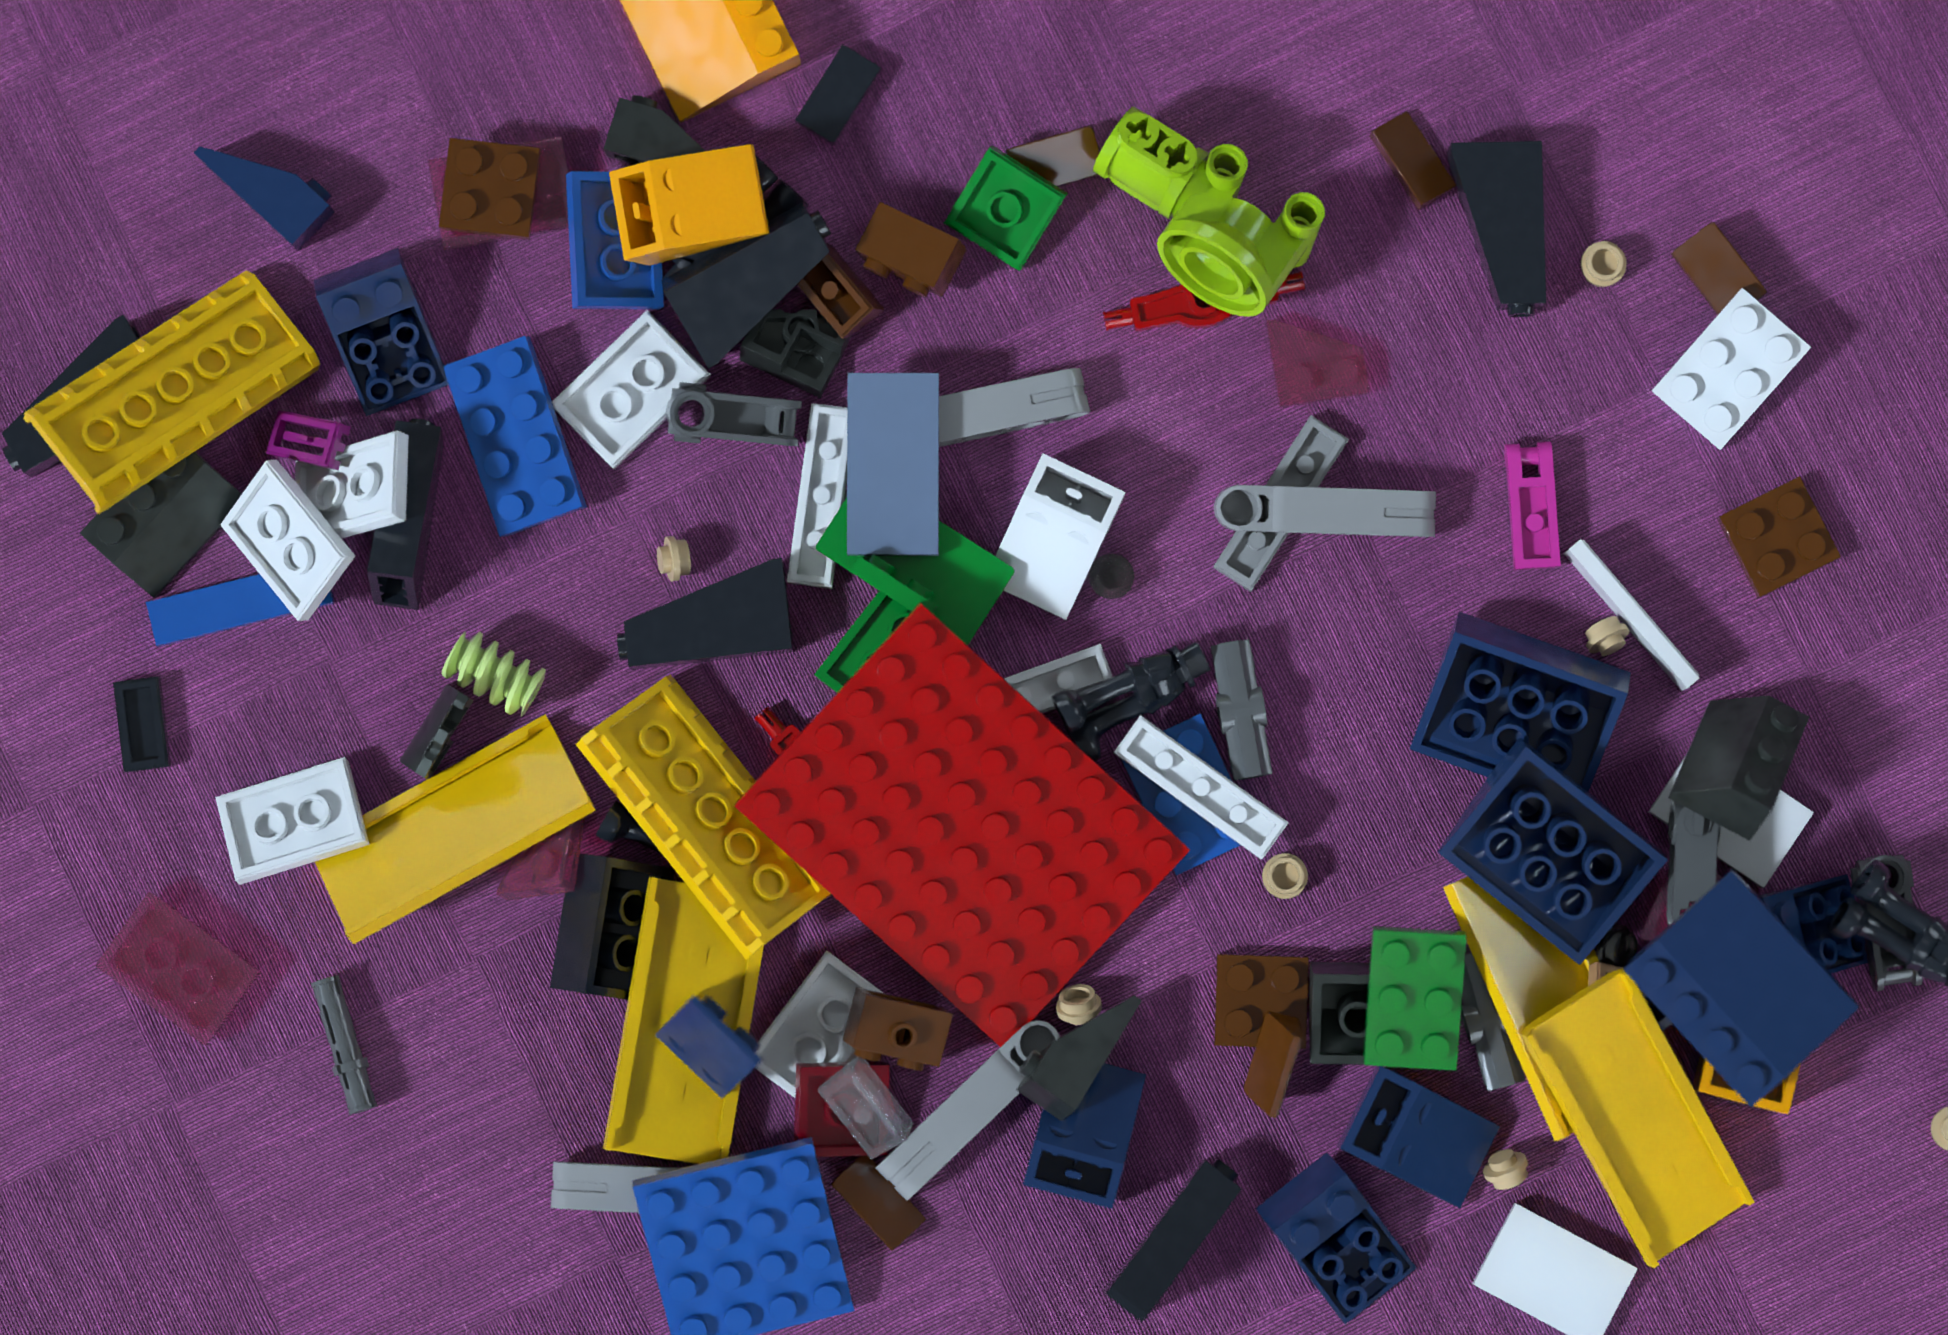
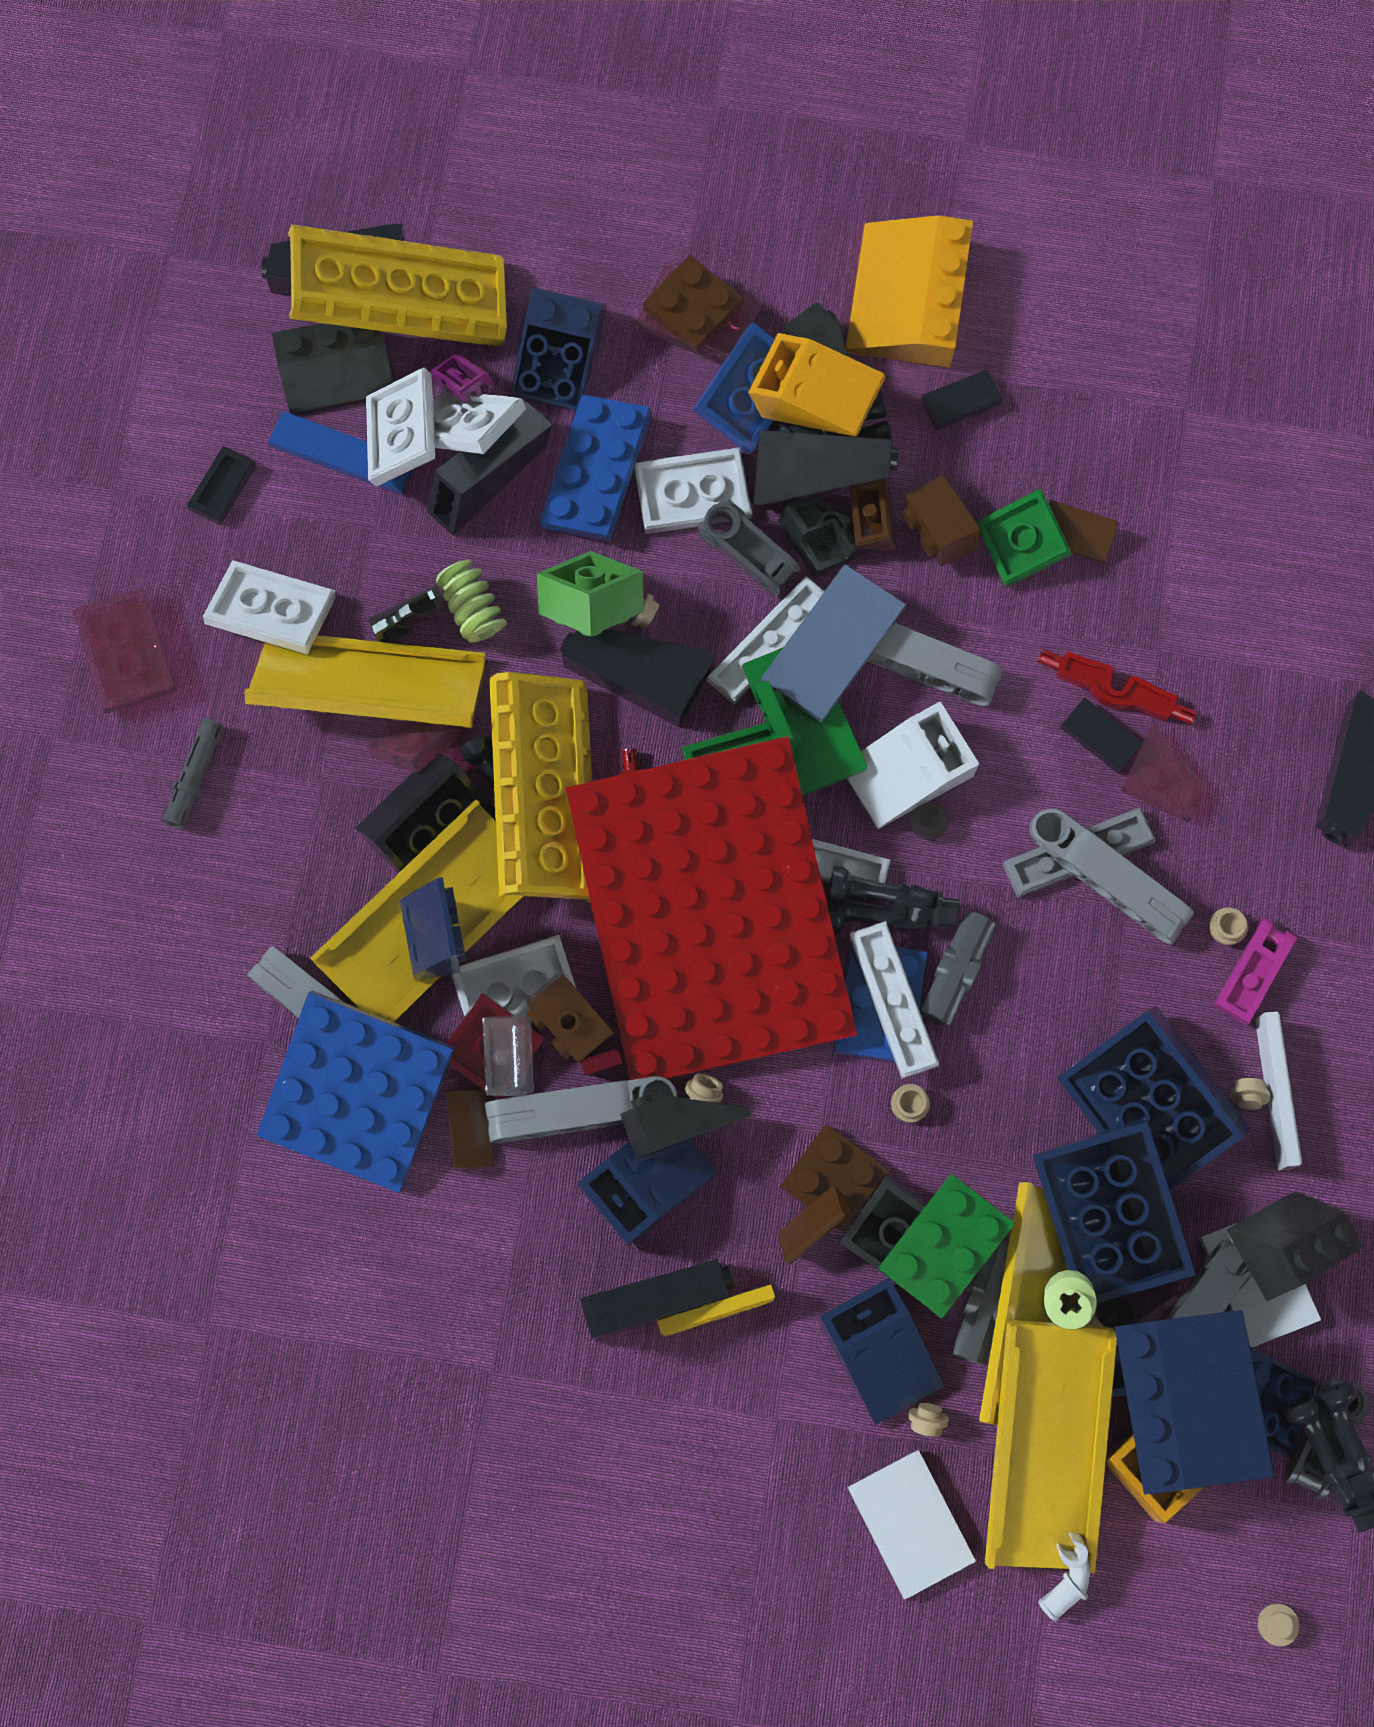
camera: 30 degrees right, 10 degrees down
dark blue slope [194,146,335,251] -> none
lime piece [1093,106,1325,317] -> none
dark blue slope [1255,1152,1416,1324] -> none
reddish brown slope [1369,111,1457,211] -> none
none -> bright green brick [537,551,644,636]
none -> dark red tile [580,1048,622,1075]
none -> yellow tile [657,1284,775,1337]
none -> white piece [1038,1532,1090,1622]
none -> yellowish green piece [1044,1270,1097,1329]
none -> black tile [1060,697,1143,773]
none -> tan plate [1209,907,1248,945]

